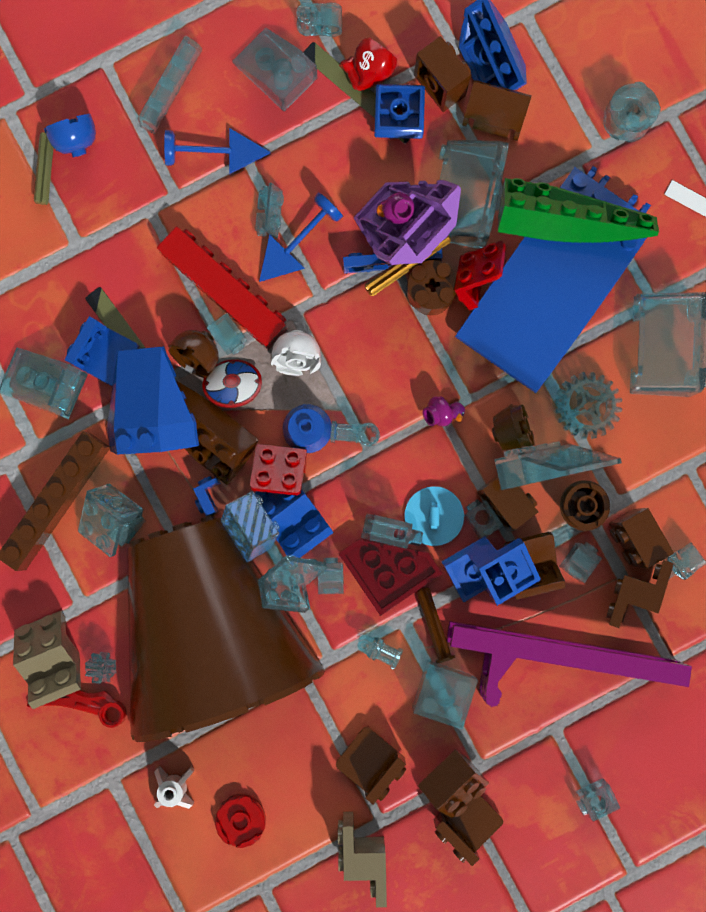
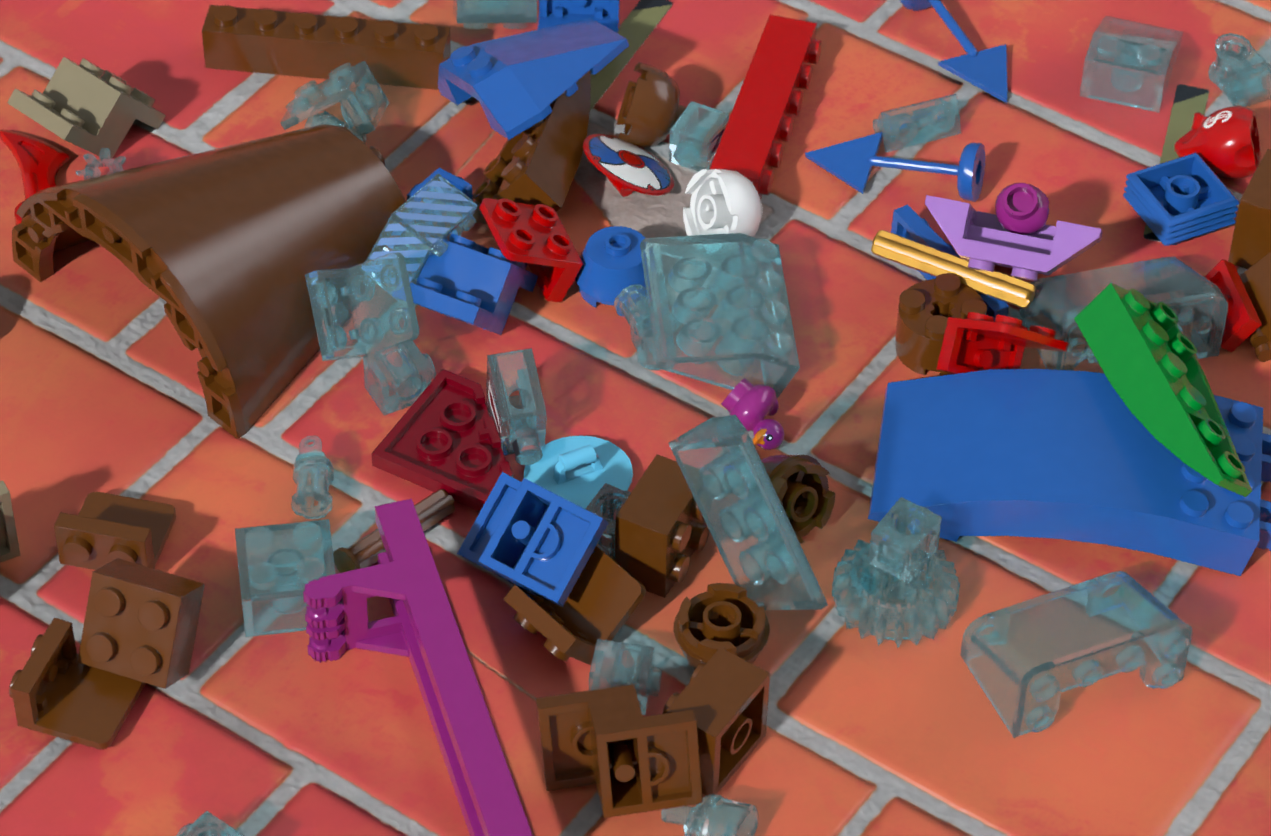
camera: 60 degrees right, 40 degrees down
none -> clear light blue slope [640,233,800,398]
none -> clear light blue brick [868,497,942,583]
none -> red plate [1193,259,1262,352]

